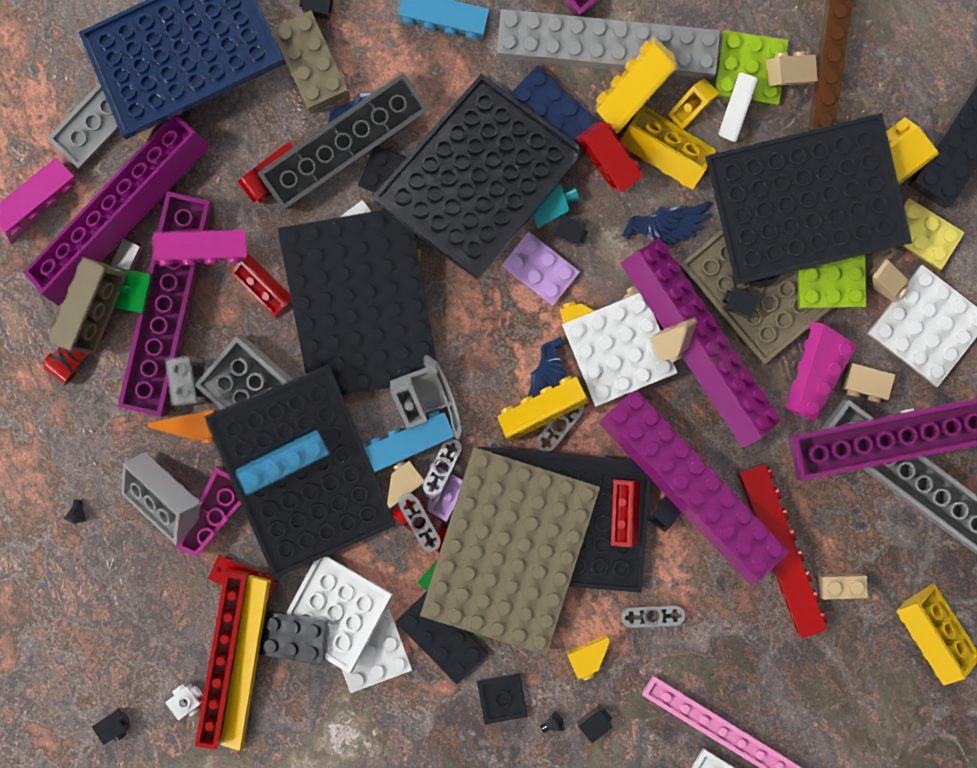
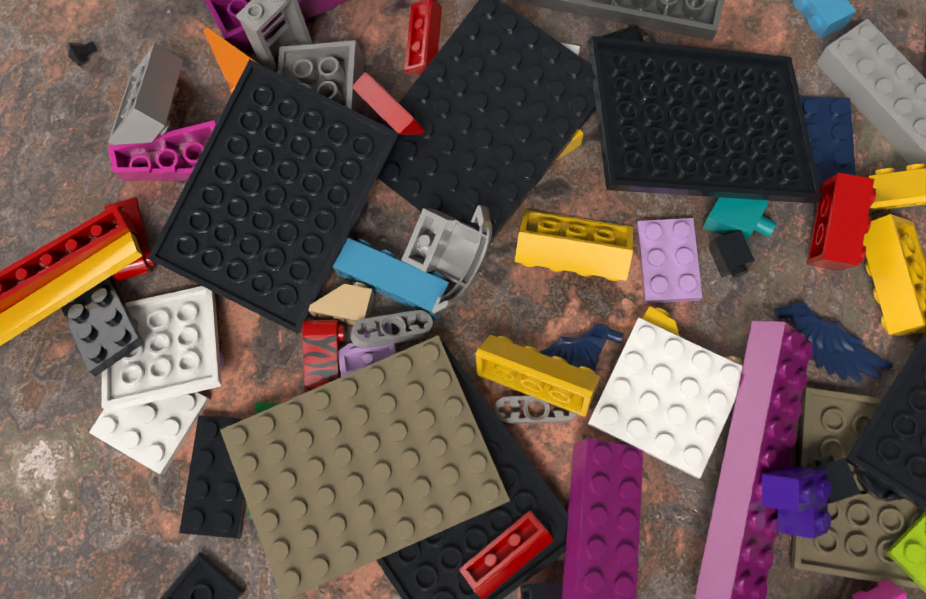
camera: 55 degrees right, 15 degrees down
dark azure brick [236,430,329,494] -> none
light grey beam [398,493,440,552] -> none
tan slope [649,317,697,362] -> none
none -> slope [352,73,424,135]
none -> yellow slope [515,209,633,281]
none -> dark purple brick [762,466,831,539]

